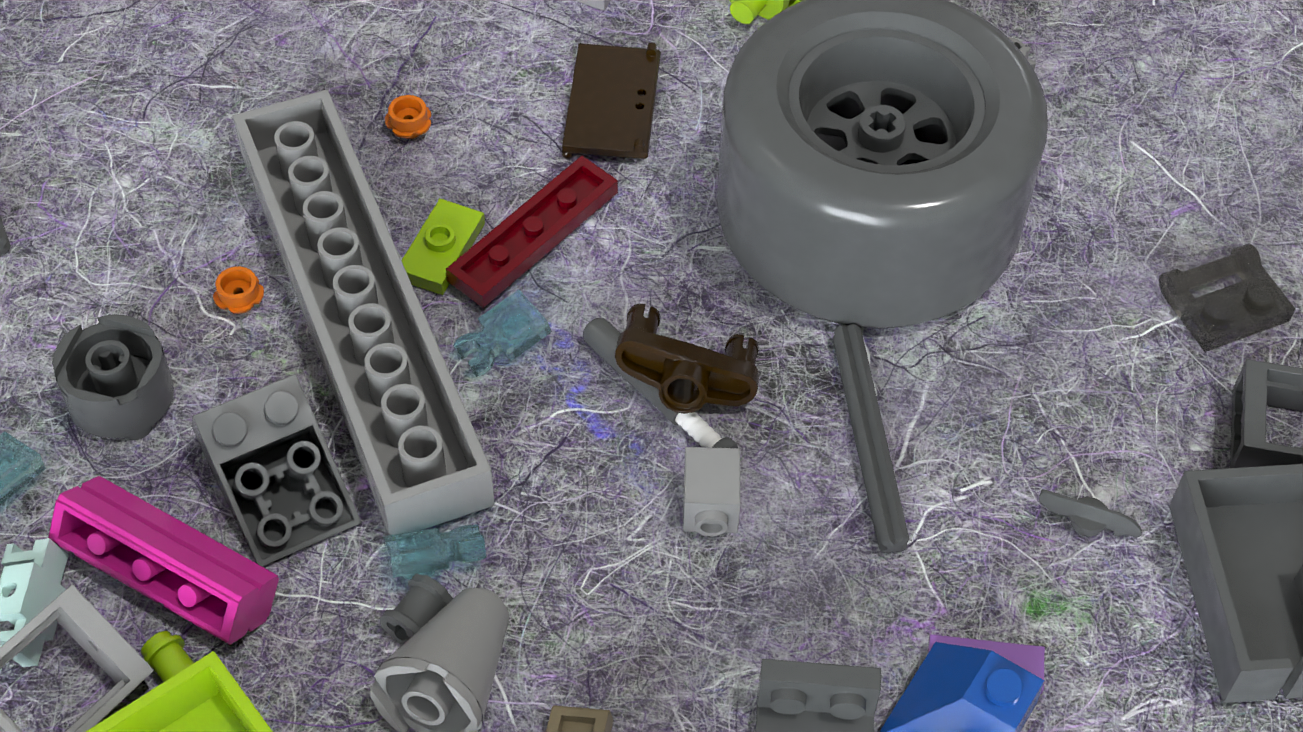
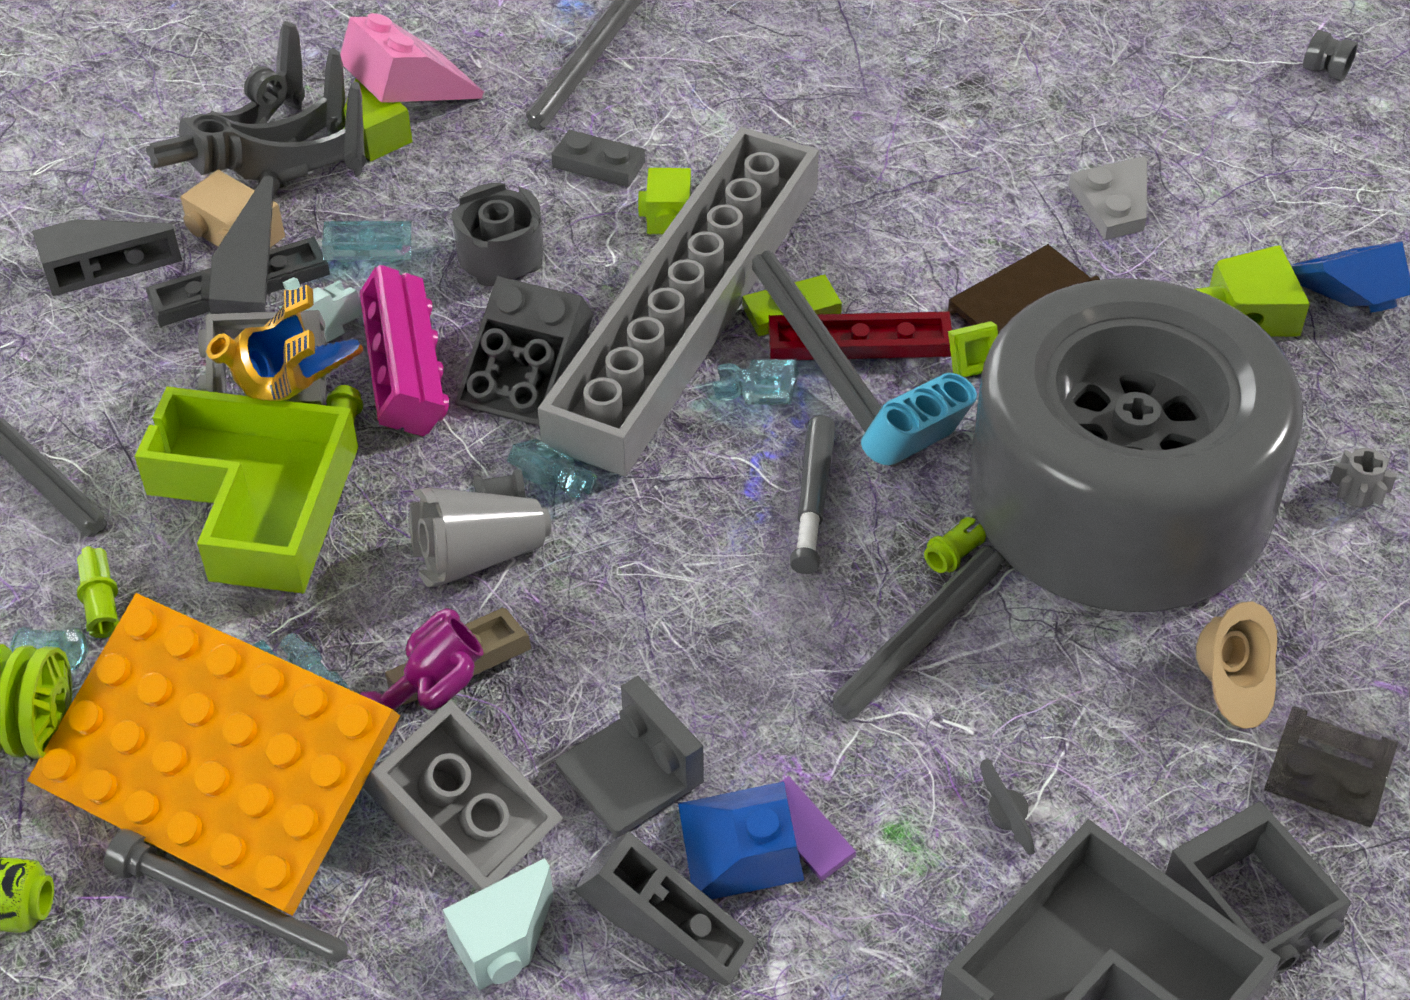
camera: 50 degrees right, 5 degrees down
orange plate [213,266,264,314] -> none
orange plate [385,95,431,139] -> none
dark brown connector [615,304,759,414] -> none
light grey brick [683,447,740,536] -> none
none -> piece [206,285,363,401]
none -> dark grey plate [551,130,645,187]
none -> lime brick [638,168,691,234]
none -> dark grey axle [752,250,909,467]
none -> medium azure beam [861,373,977,465]
none -> lime pin [924,517,986,573]
none -> lime tile [948,321,998,378]
none -> tan piece [1196,601,1277,729]

